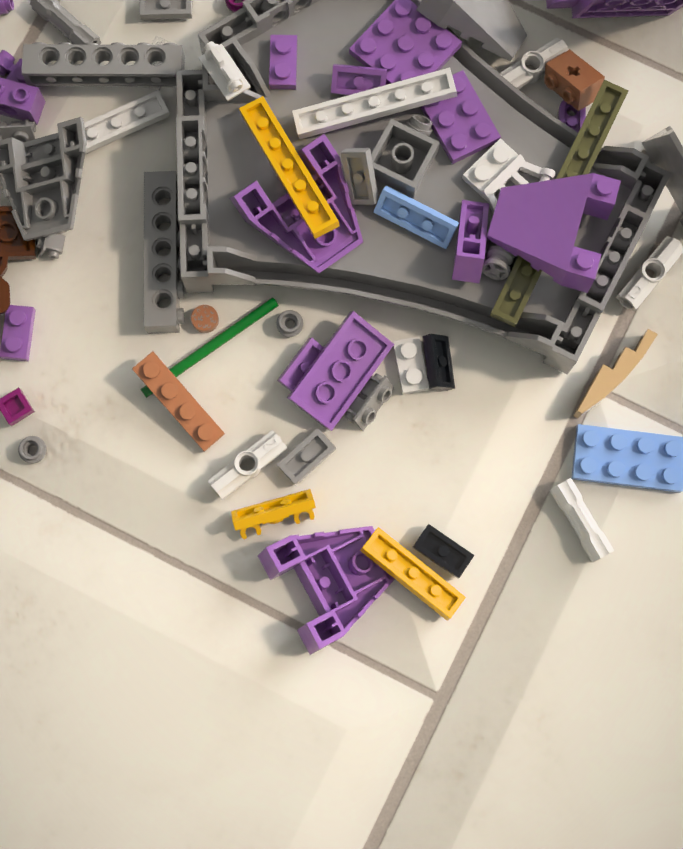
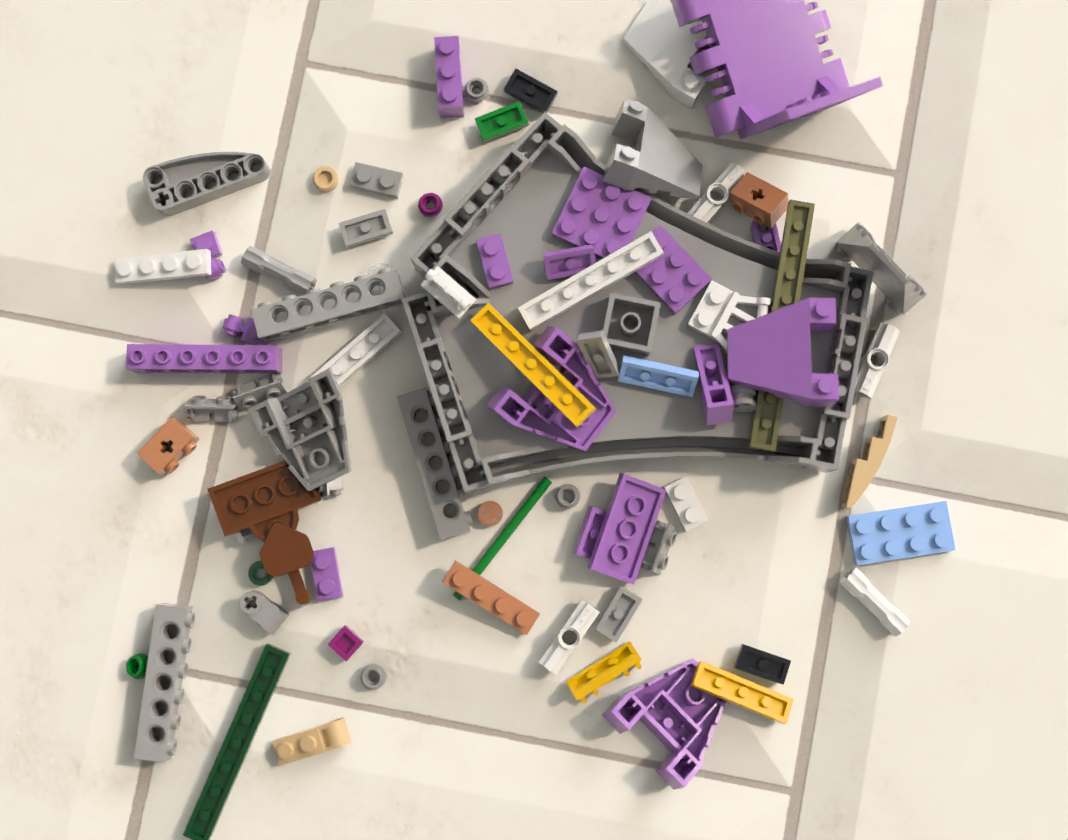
camera: 15 degrees left, 5 degrees up
light grey plate [406,114,432,136] -> none
black plate [423,334,455,391] -> none

